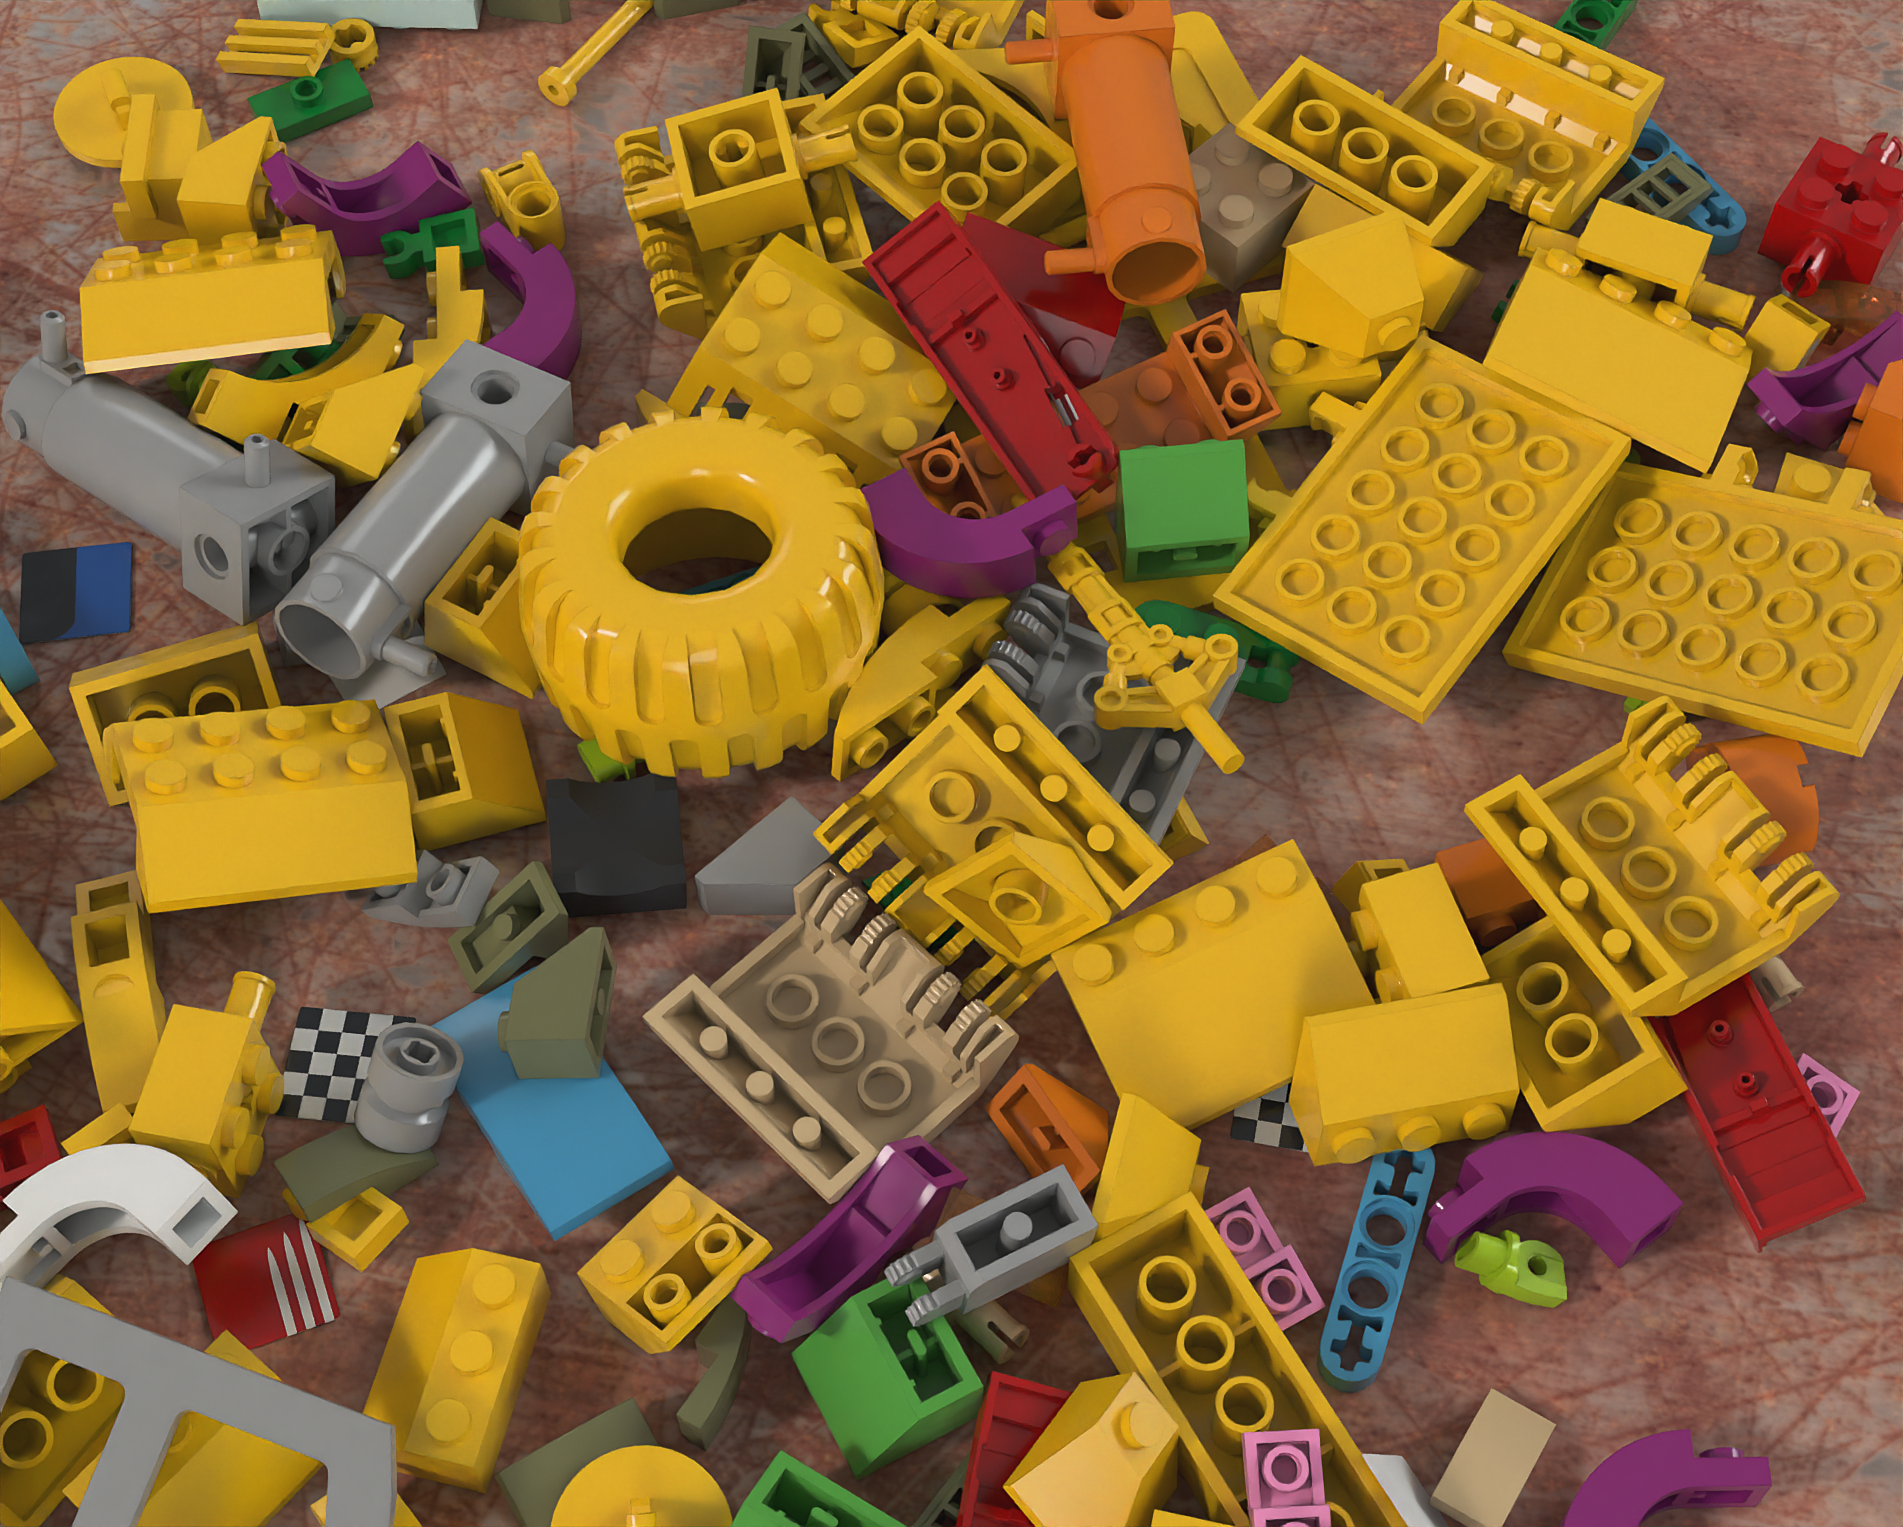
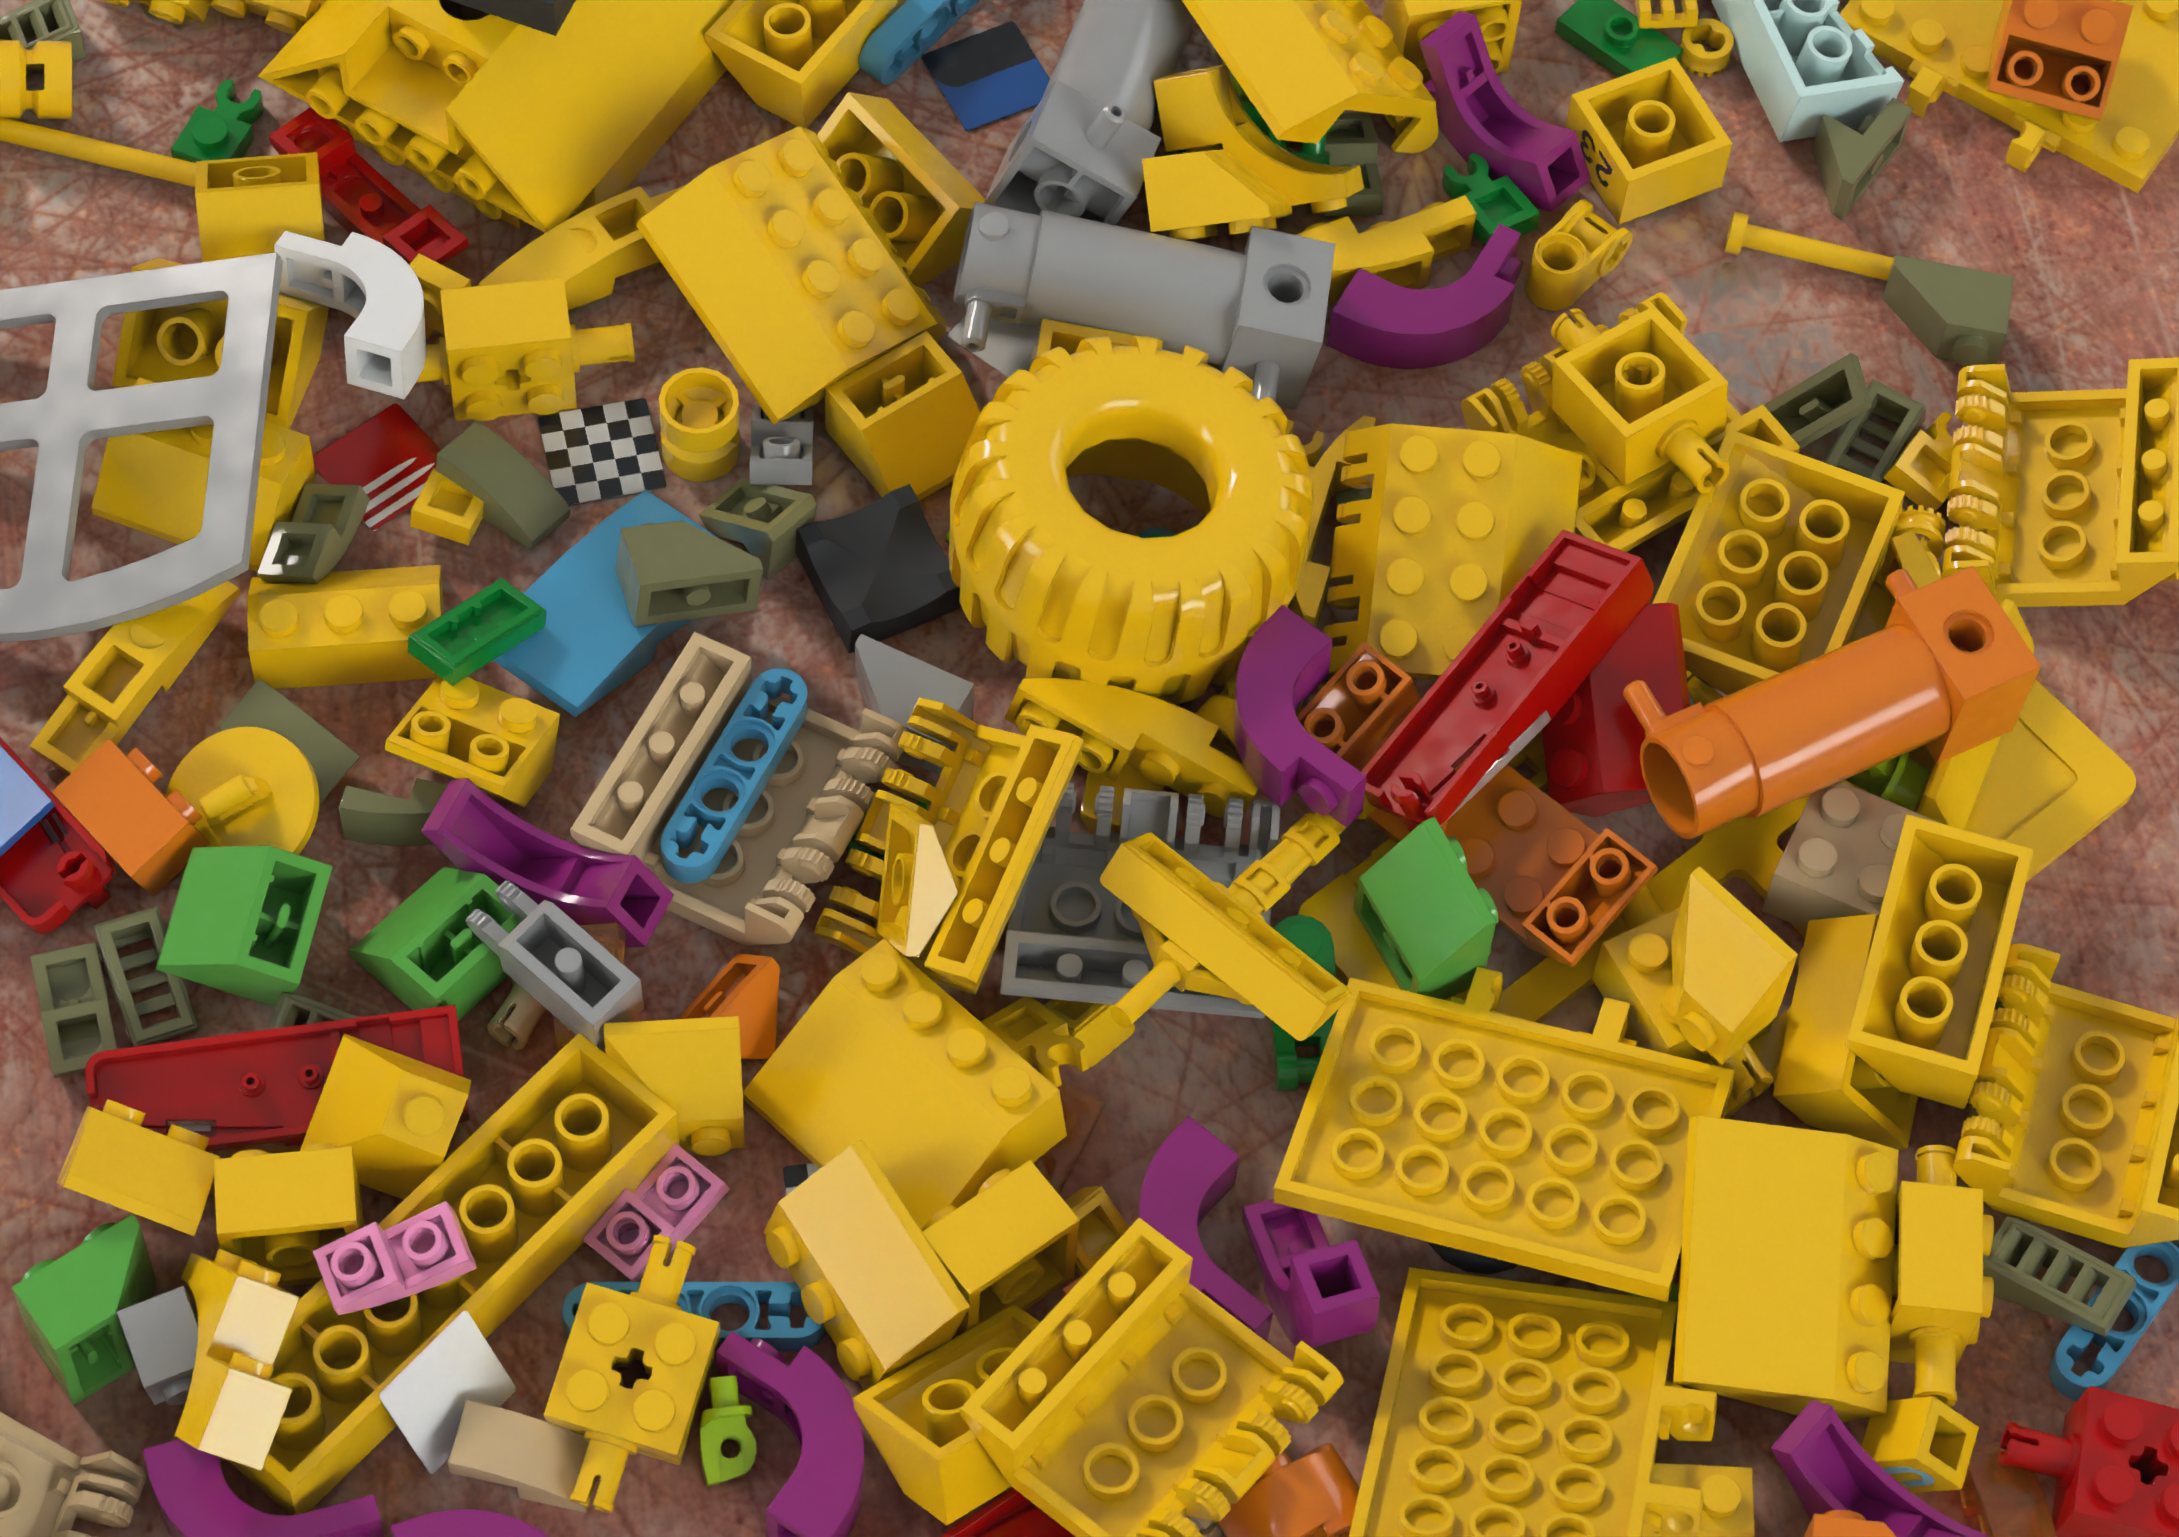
camera: 65 degrees right, 0 degrees up
light grey wheel [354,1022,464,1154] -> none
none -> olive slope [257,483,370,584]
none -> green plate [408,578,546,686]
none -> yellow brick [544,1235,721,1513]
none -> yellow wheel [659,367,741,482]
none -> dark azure beam [660,668,808,883]
none -> yellow plate [981,996,1089,1087]
none -> yellow slope [1100,832,1352,1041]
none -> magenta arch [1137,1115,1273,1341]
none -> magenta arch [1243,1199,1380,1348]
none -> yellow brick [1565,57,1733,225]

